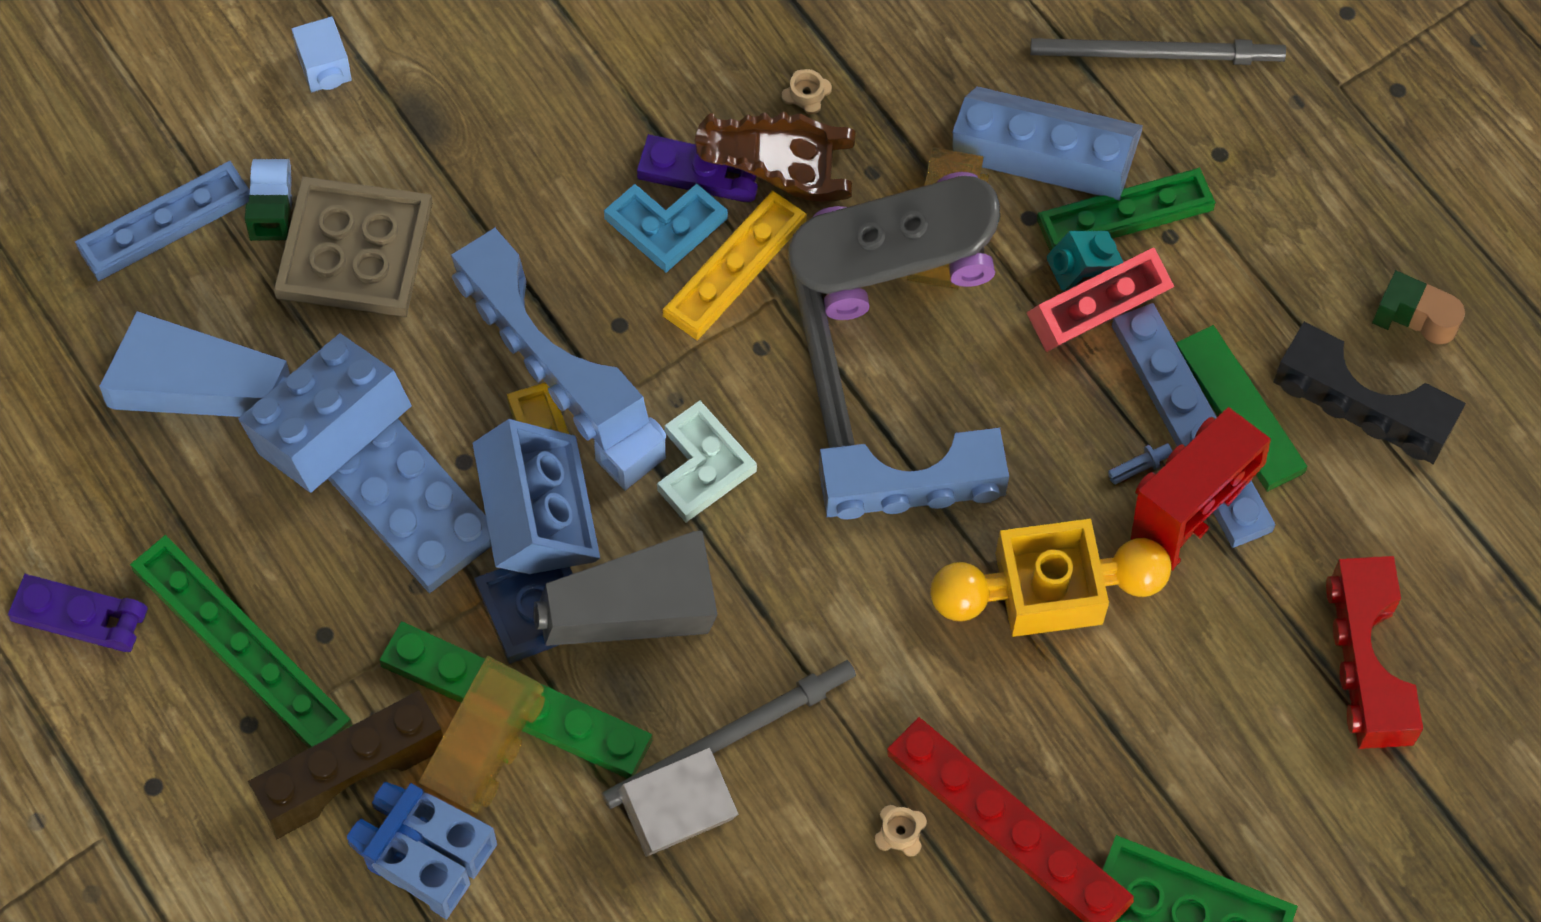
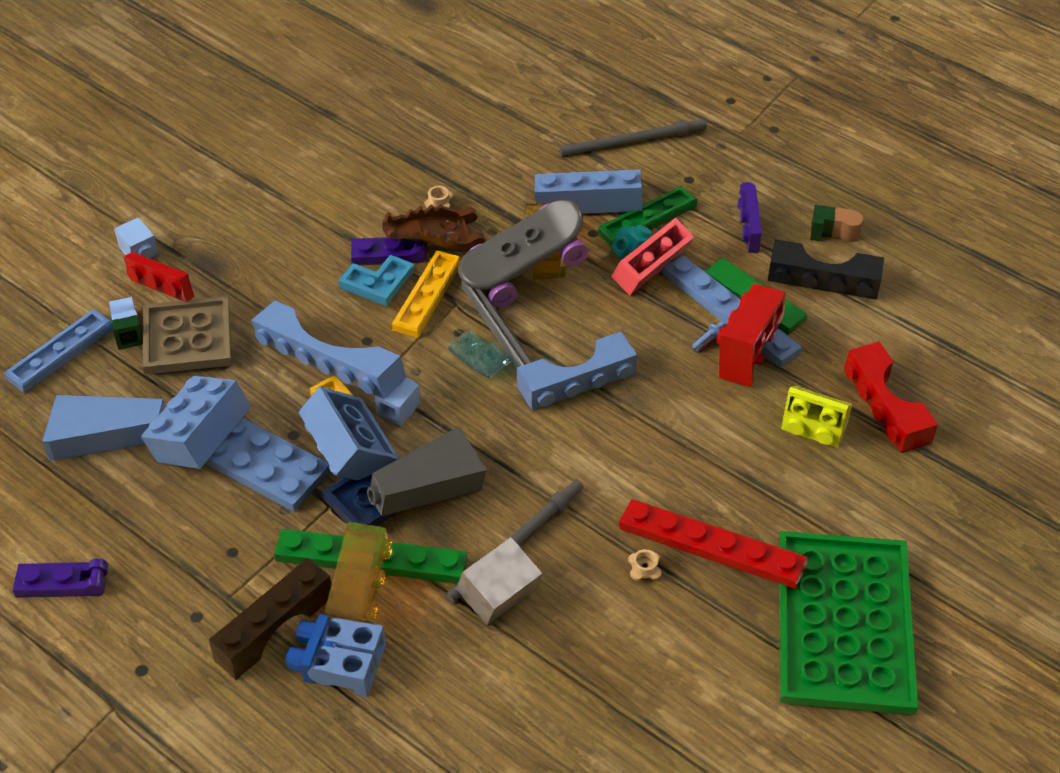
camera: 15 degrees left, 15 degrees down
green plate [130,535,352,748] -> none
light aqua plate [657,400,757,523] -> none
yellow brick [930,519,1171,637] -> none
none -> red plate [124,252,194,302]
none -> clear light blue slope [448,329,511,378]
none -> dark purple plate [738,182,762,253]
none -> neon yellow slope [781,386,852,448]

